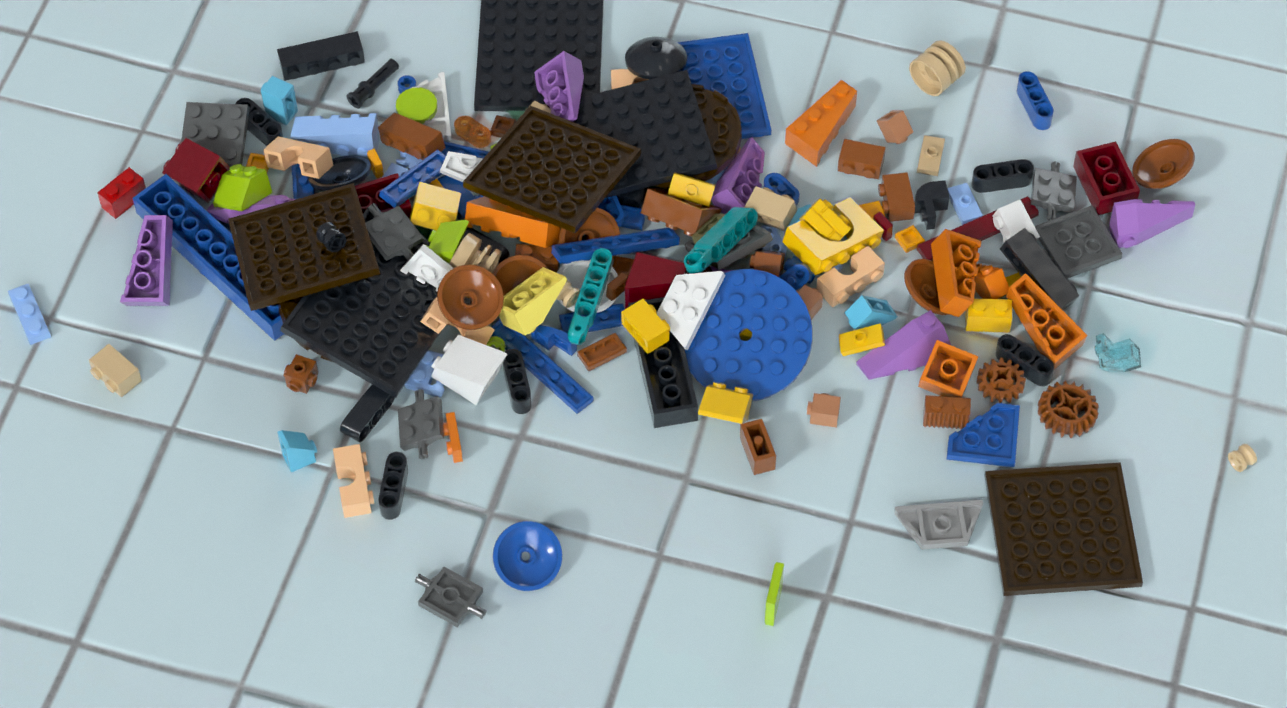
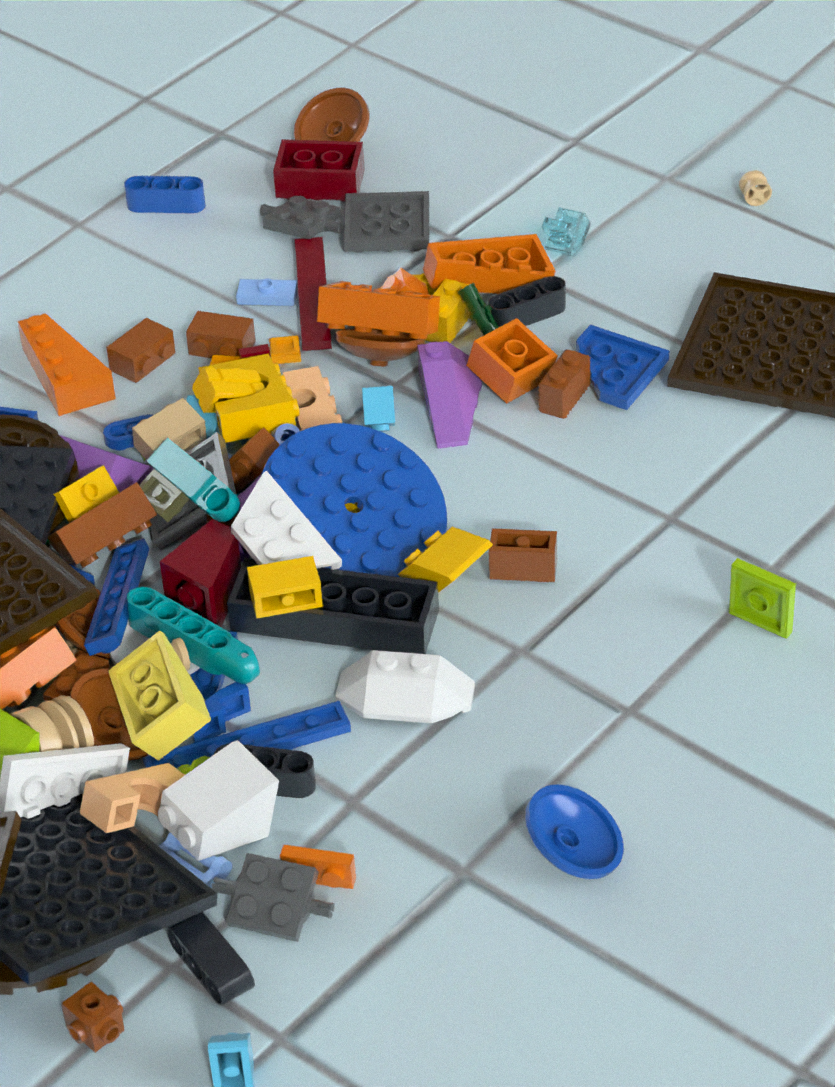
camera: 65 degrees left, 15 degrees down
light nougat arch [333,444,375,518] -> none
black beam [378,452,408,520] -> none
dark grey plate [415,567,486,628] -> none
dark orange dish [437,265,504,330] -> none
dark orange plate [577,332,627,371] -> none
reddish brown tile [606,272,628,301] -> none
nougat brick [807,393,841,428] -> none
yellow plate [839,323,885,357] -> none
nougat brick [877,110,913,144] -> none
light grey wing [894,500,983,550] -> none
tan wheel [909,40,966,96] -> none
black brick [914,180,949,230] -> none
tan plate [917,135,945,176] -> none
black beam [971,159,1034,193] -> none
dark orange gear [976,358,1026,403] -> none
white brick [993,200,1040,242] -> none
black brick [1000,228,1080,310] -> none
dark orange gear [1037,380,1099,438] -> none
medium lavender wedge [1109,199,1195,248] -> none
none -> white wedge [336,650,475,723]
none -> dark green pin [458,283,499,336]

